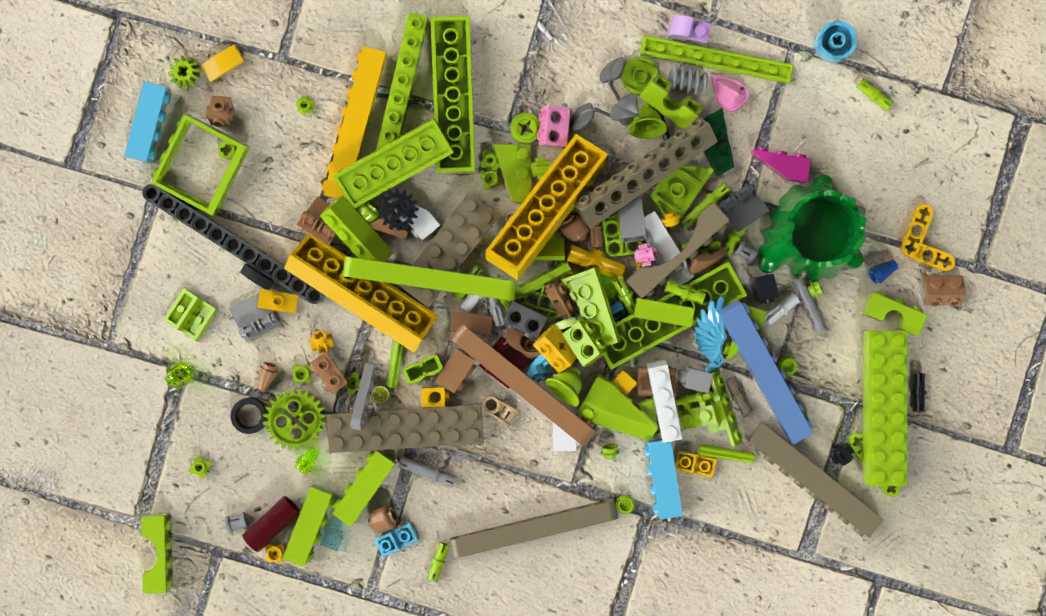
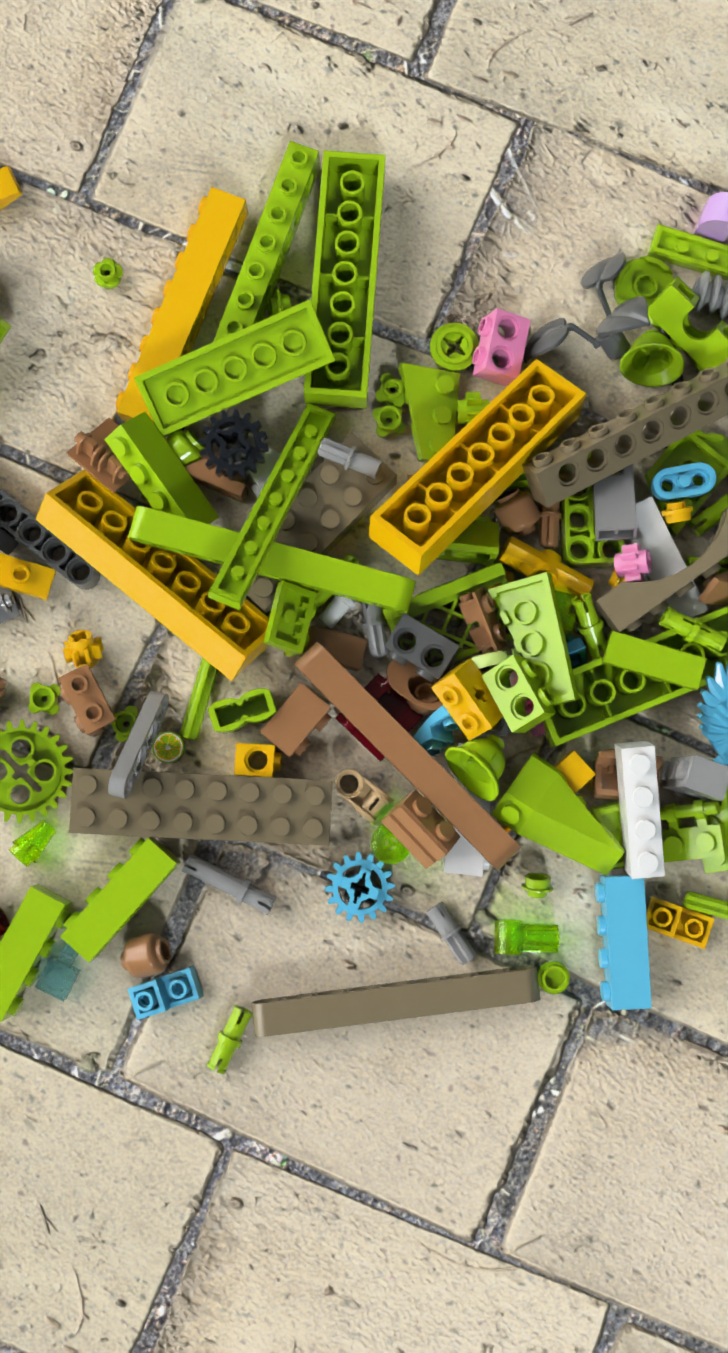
camera: 10 degrees right, 5 degrees down
none -> lime tile [208,403,336,610]
none -> lime bracket [263,580,317,657]
none -> lime plate [267,289,291,317]
none -> light grey axle [318,438,383,479]
none -> medium azure gear [325,852,395,923]
none -> clear neon green head [370,824,410,864]
none -> medium nougat brick [381,789,460,869]
none -> light grey axle [425,902,476,965]
none -> clear neon green piece [494,919,559,955]
none -> medium azure plate [651,462,716,502]

